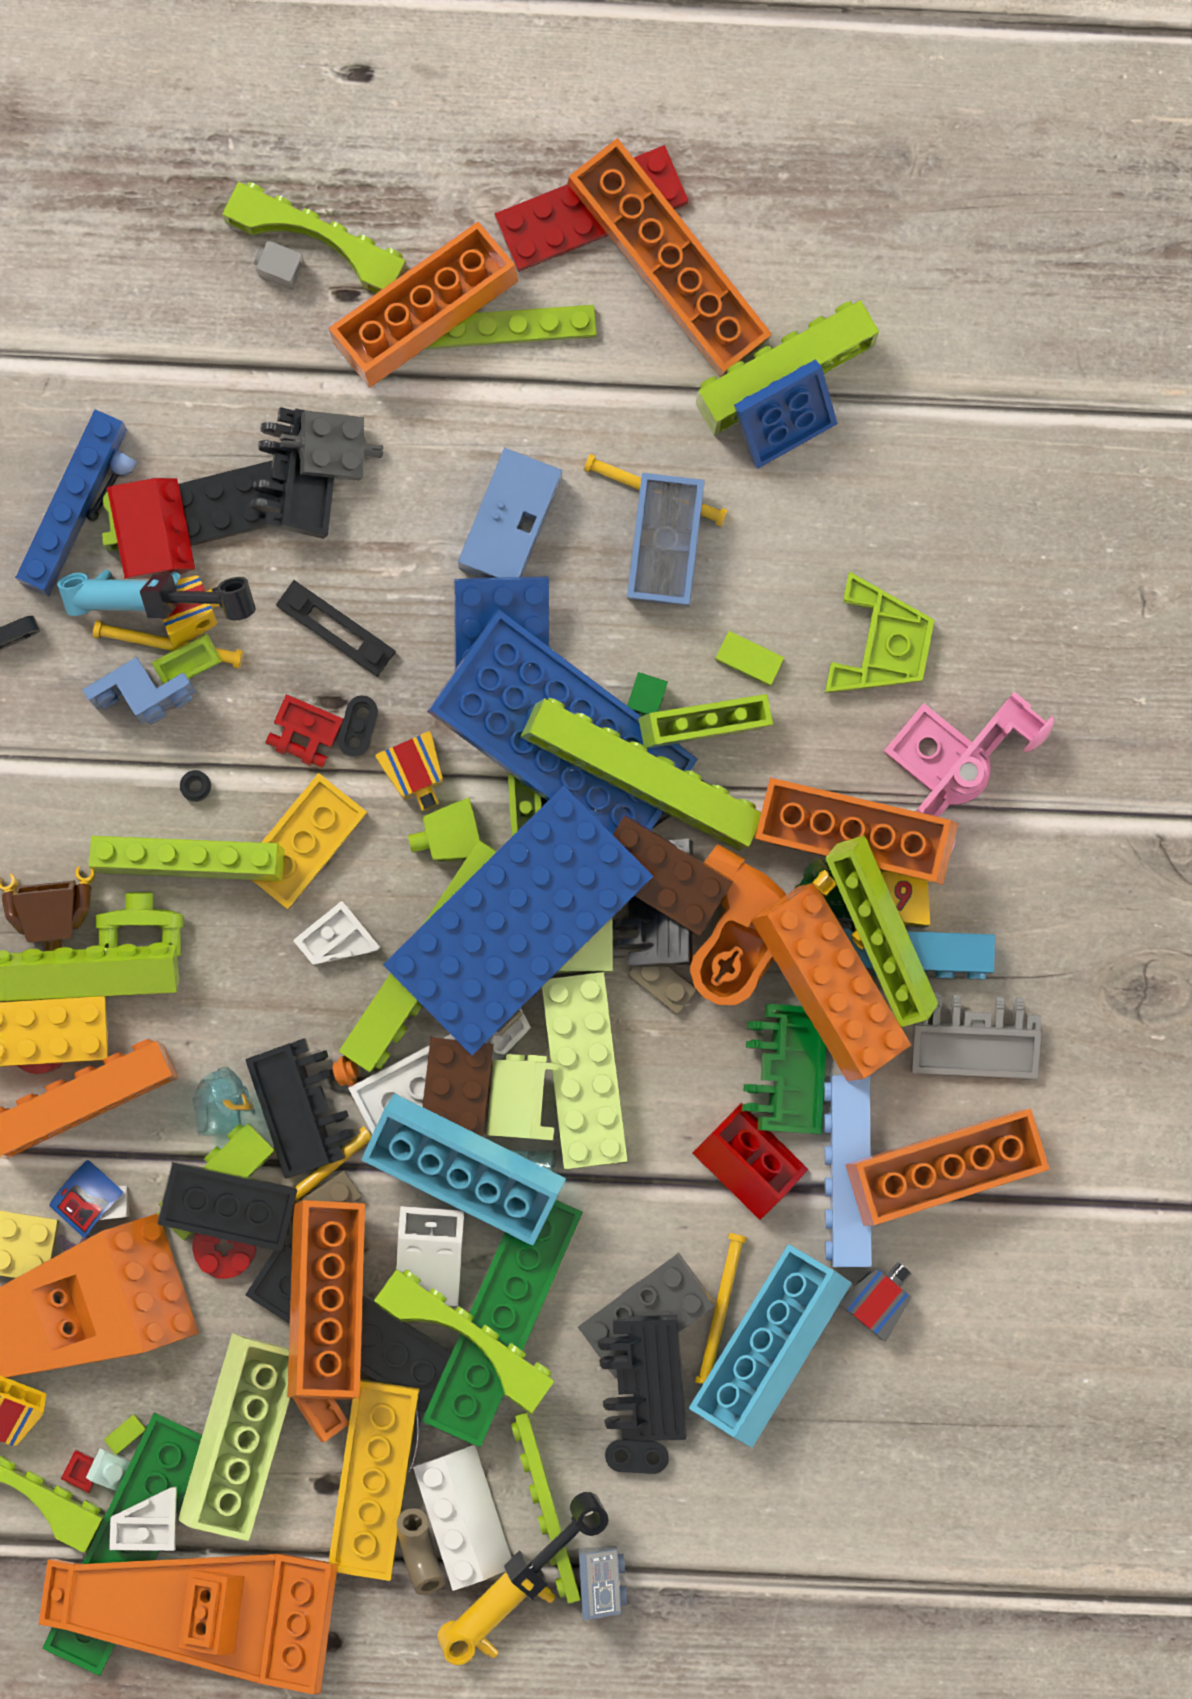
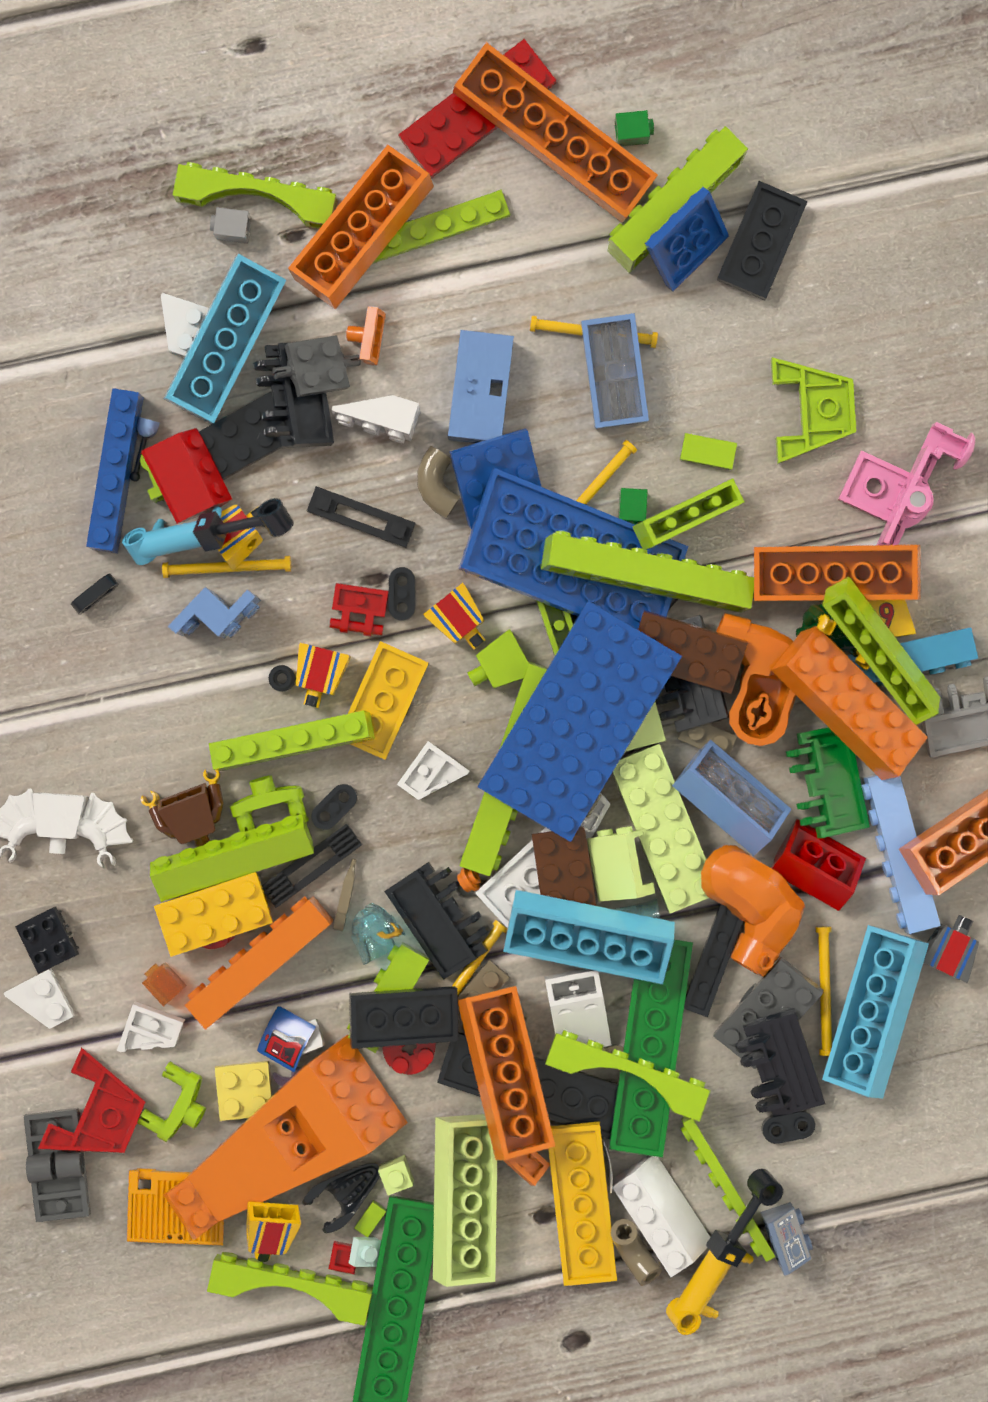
camera: 15 degrees left, 5 degrees up
orange wing [38,1554,338,1695] -> none
white wing [110,1487,177,1551] -> none
lime tile [152,633,222,684] -> none
none -> white wing [161,293,209,357]
none -> medium azure brick [163,254,286,424]
none -> black container [262,824,362,908]
none -> torso [296,643,351,708]
none -> black animal [301,1163,380,1233]
none -> black plate [311,784,357,830]
none -> white slope [332,395,420,444]
none -> dark tan piece [333,859,356,932]
none -> orange tile [346,306,386,365]
none -> yellowish green brick [378,1155,414,1195]
none -> dark tan cylinder [417,446,460,519]
none -> yellow bar [576,440,637,505]
none -> green brick [614,110,654,146]
none -> medium blue brick [672,739,792,856]
none -> black plate [684,904,743,1018]
none -> orange piece [701,845,805,978]
none -> black plate [717,181,808,301]

